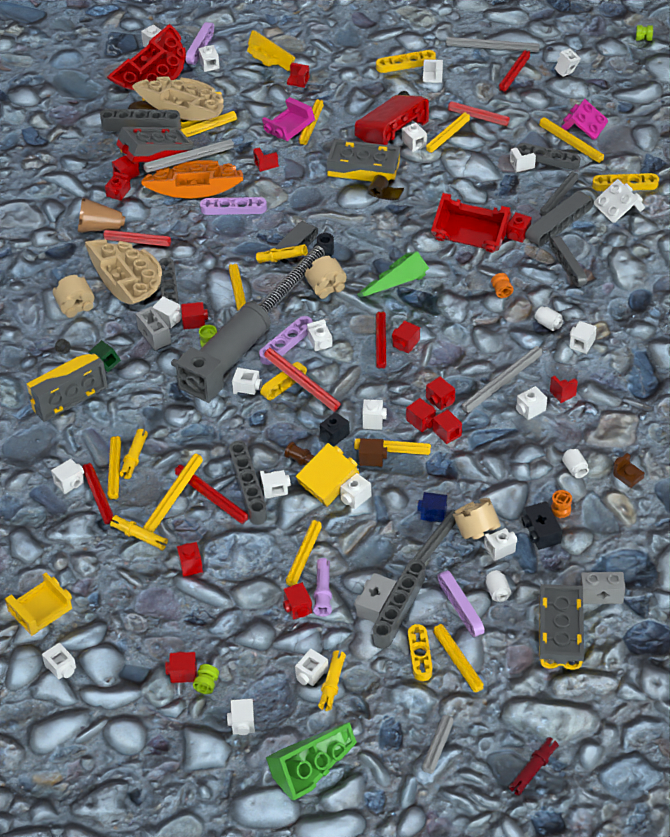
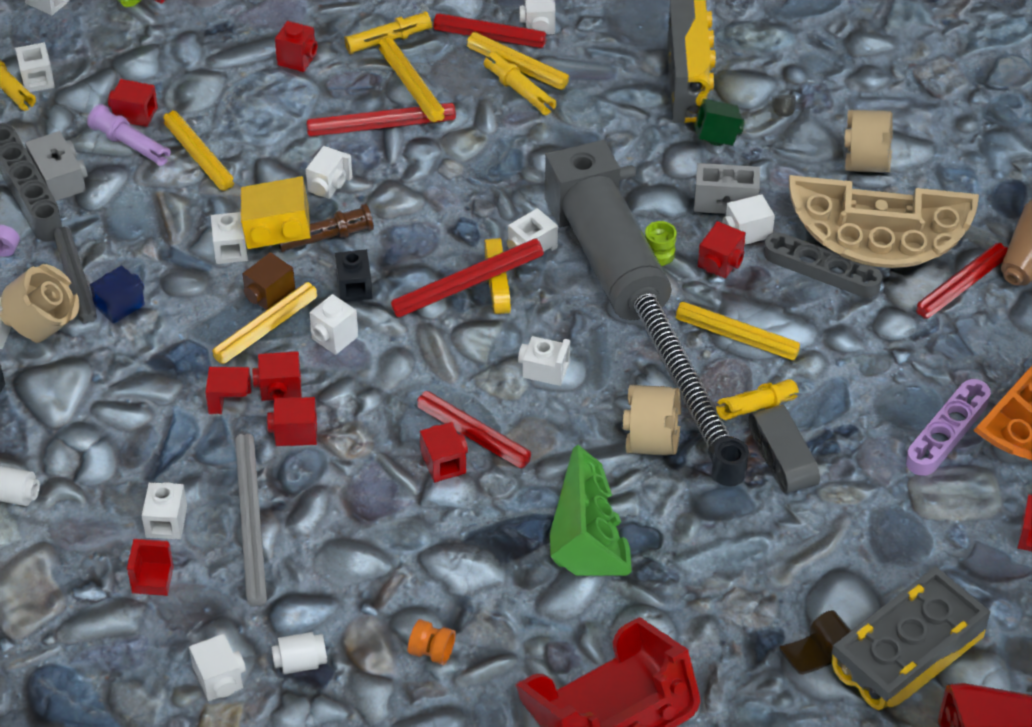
camera: 125 degrees right, 0 degrees up
dark grey beam [229,441,267,525] -> none
lavender beam [259,316,313,365] -> none

